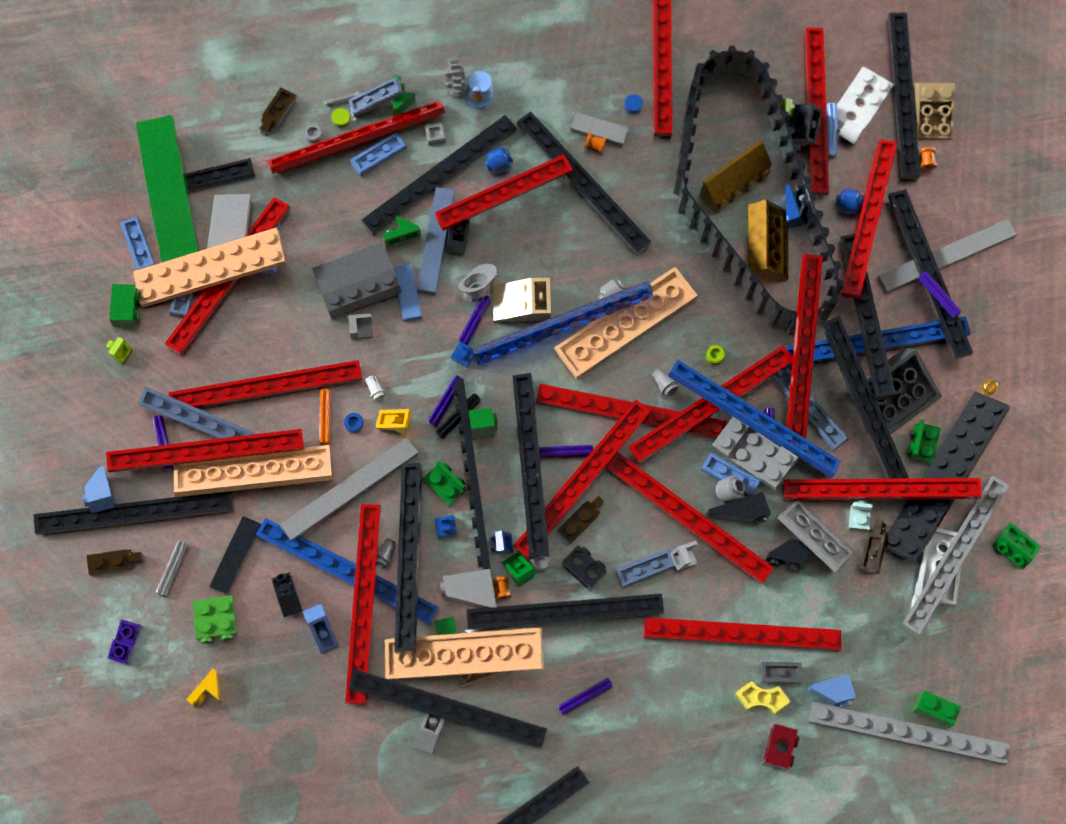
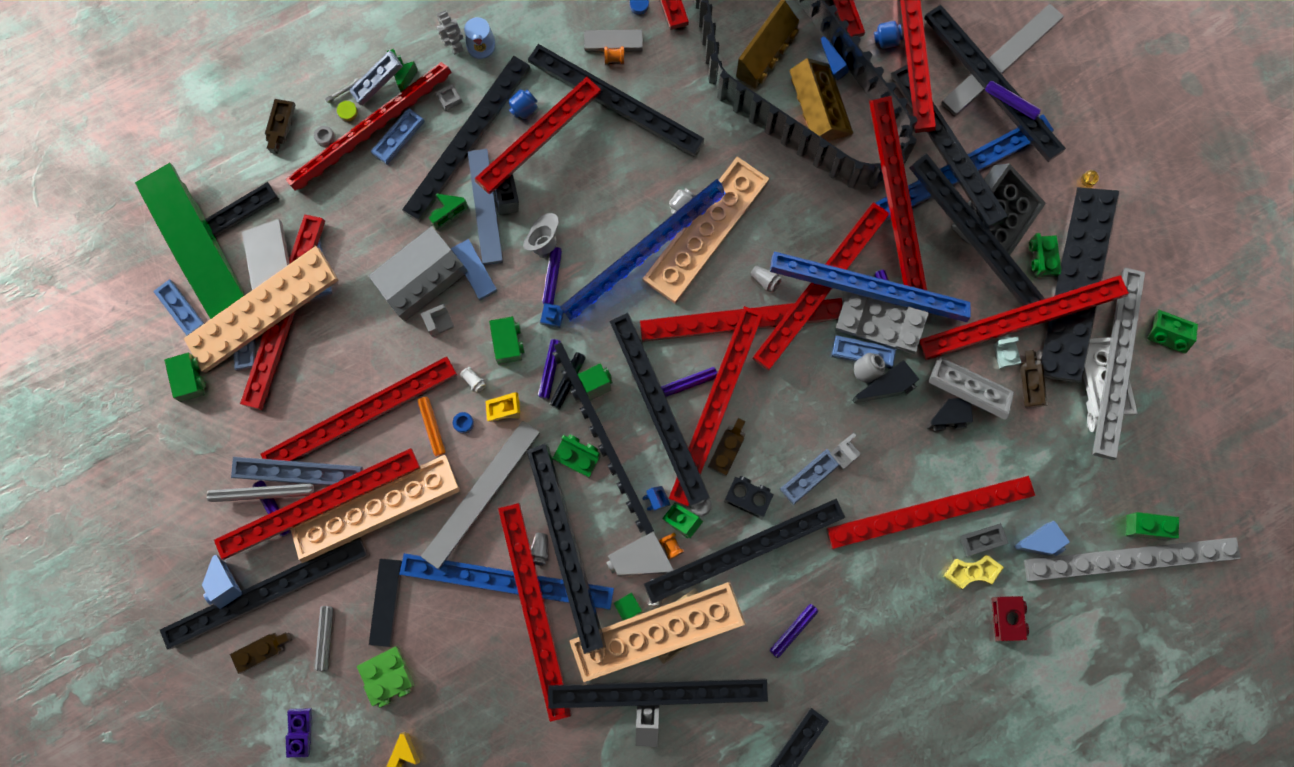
camera: 10 degrees left, 5 degrees up
lime tile [106,337,133,364] -> none
black slope [271,572,303,617] -> none
medium blue slope [302,603,339,654] -> none
blue tile [435,515,457,539] -> none
tan slope [493,278,551,322] -> none
red plate [606,452,774,584] -> none
lime tile [706,345,726,365] -> none
sand blue tile [770,367,849,452] -> none
none -> light grey axle [207,484,314,502]
none -> green brick [489,316,525,365]

